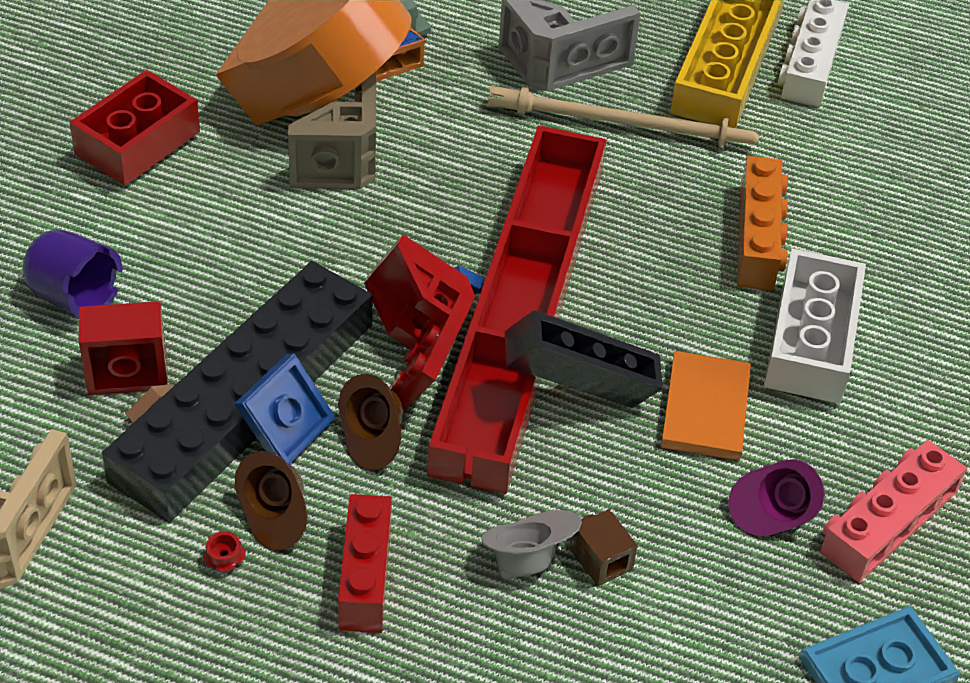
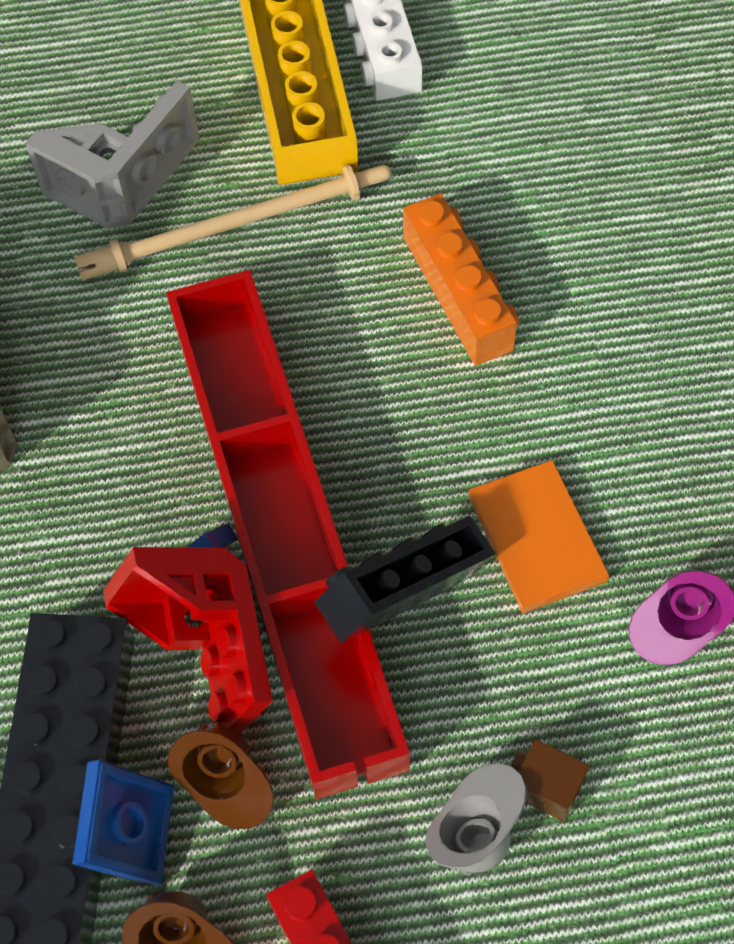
camera: 25 degrees left, 15 degrees up
white brick [764,249,866,404] -> none

